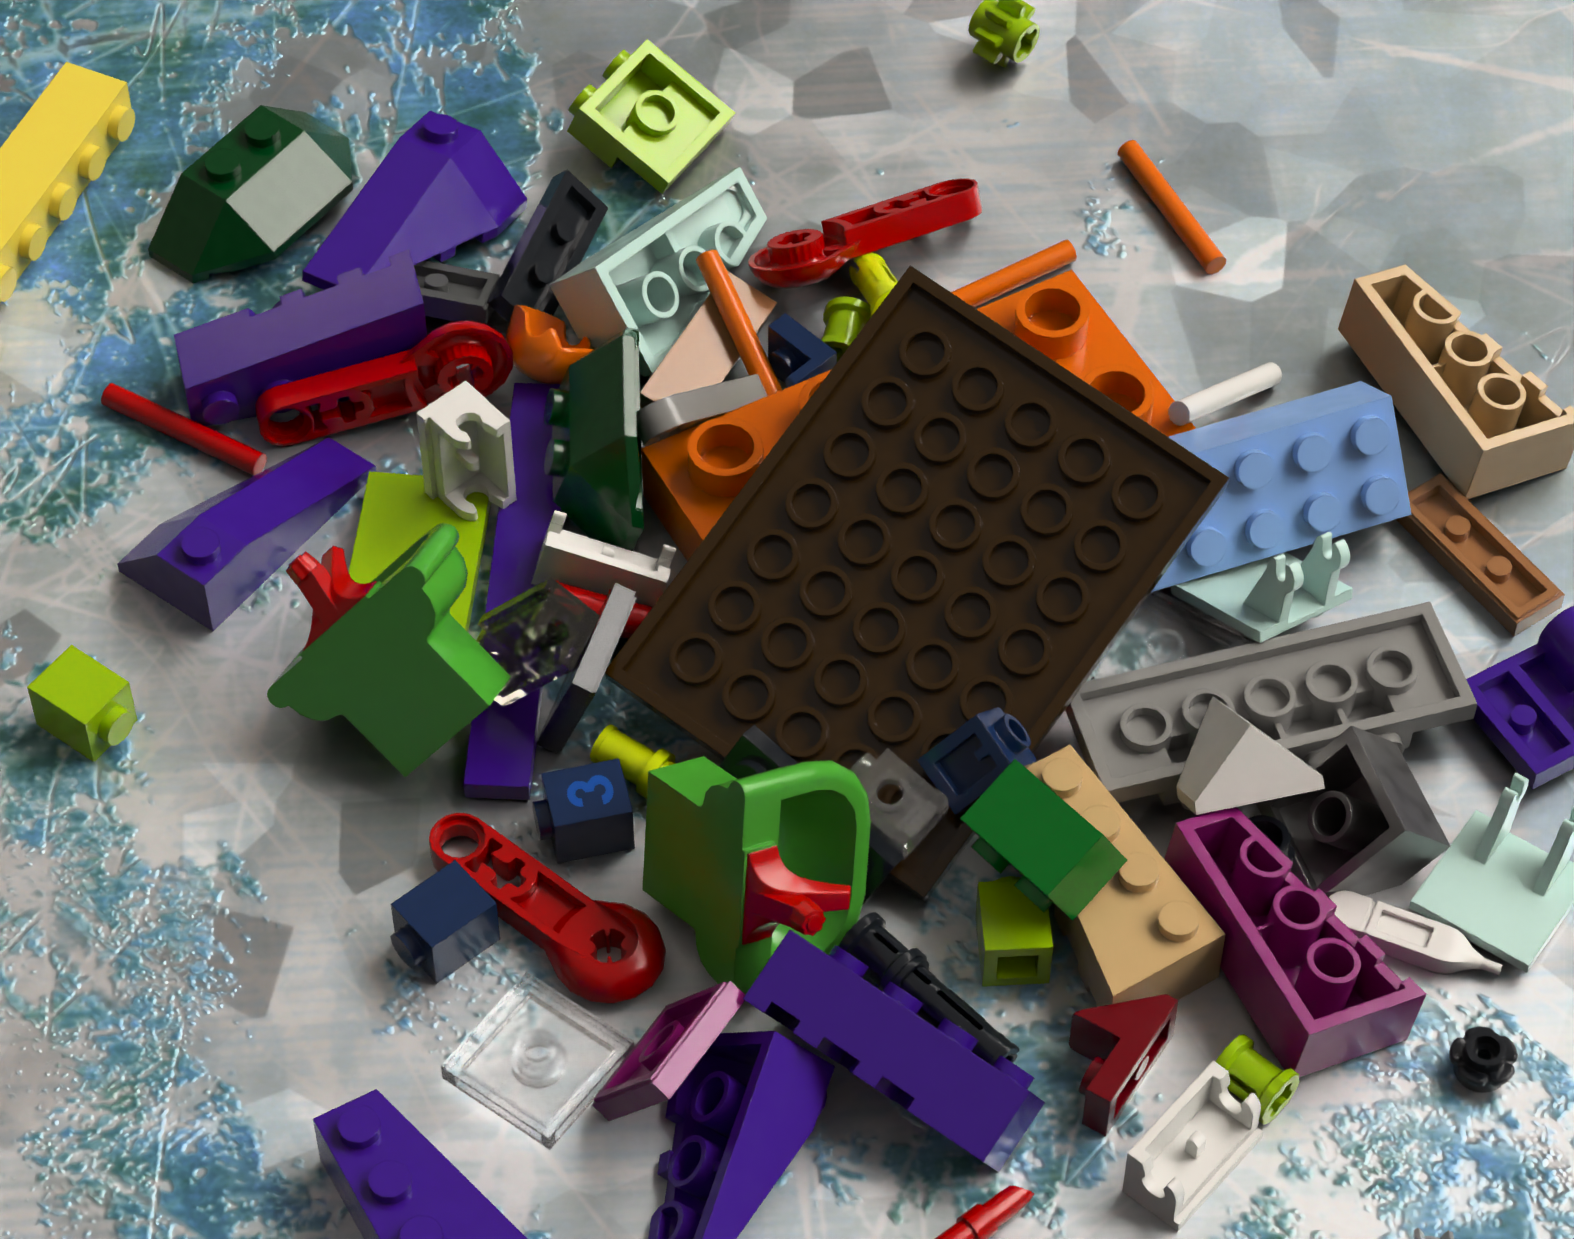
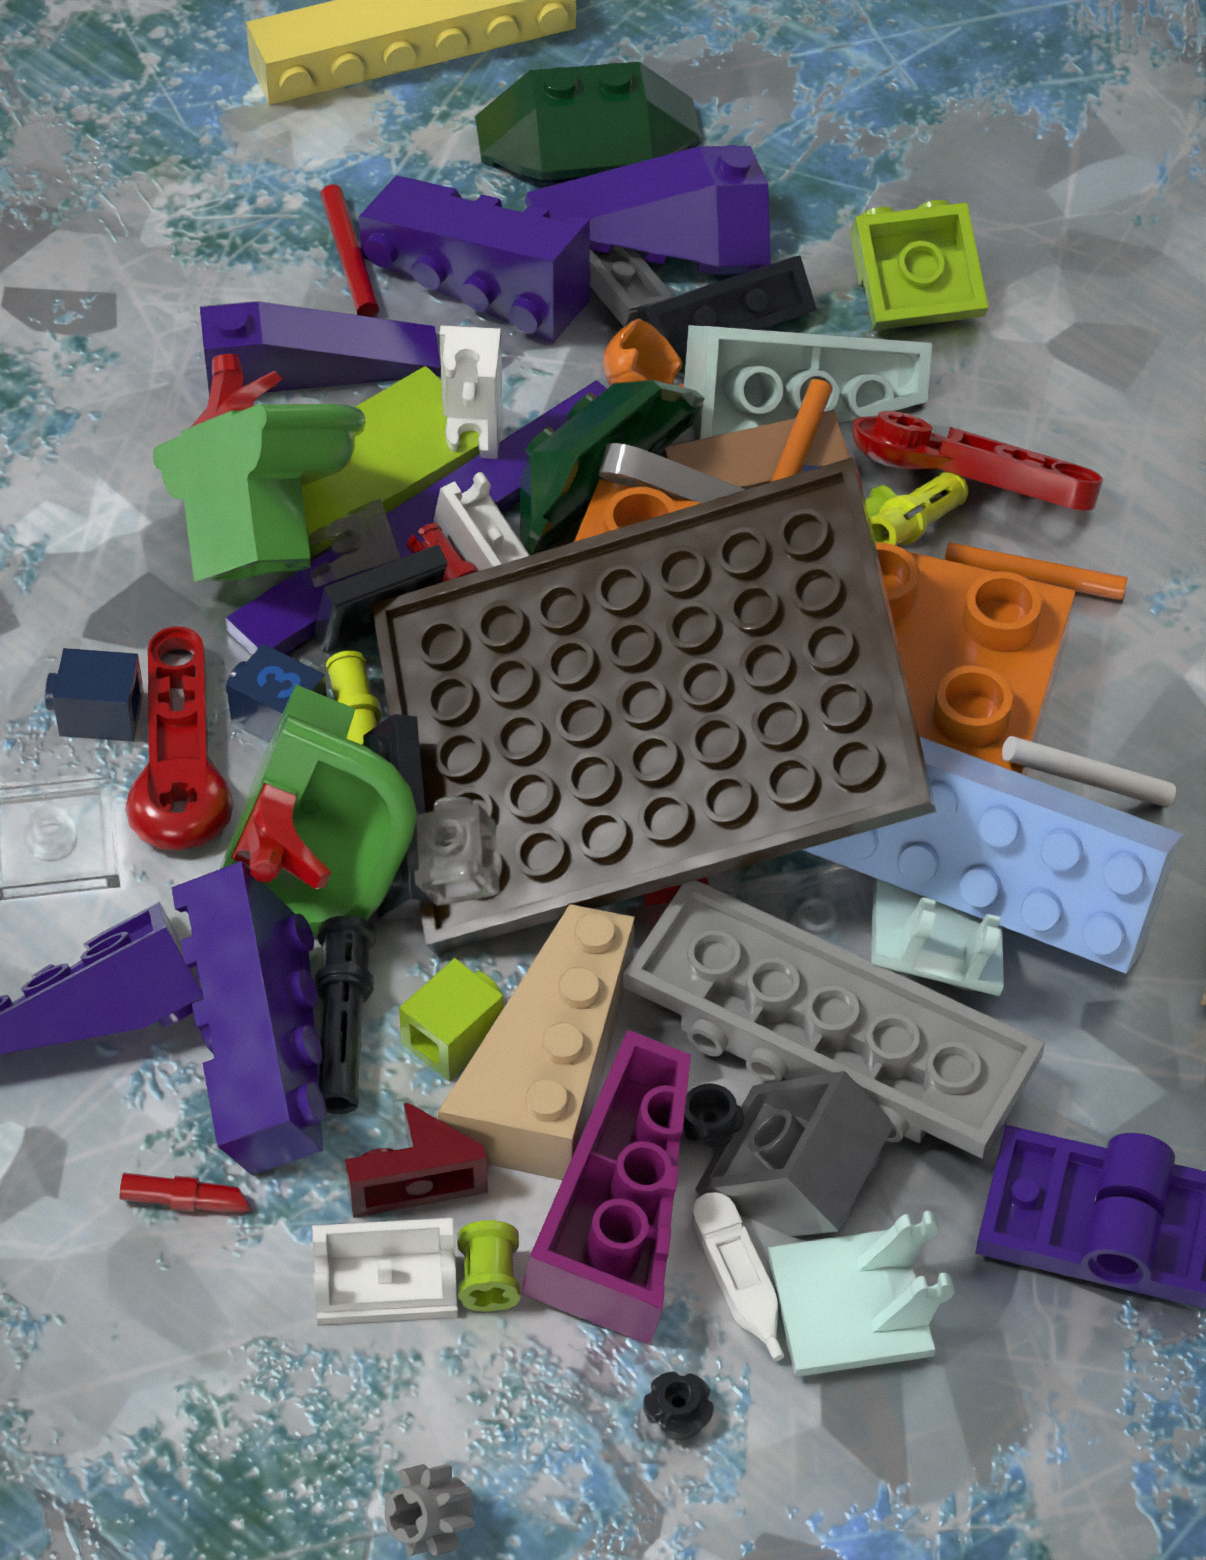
camera: 45 degrees right, 0 degrees up
lime brick [27,645,138,762] -> none
red beam [255,320,513,446] -> none
magenta tile [592,981,745,1121] -> none
dark blue bracket [917,707,1036,815] -> none
green brick [960,759,1128,921] -> none
white slope [1176,696,1325,815] -> none
medium nougat tile [1396,473,1565,637] -> none

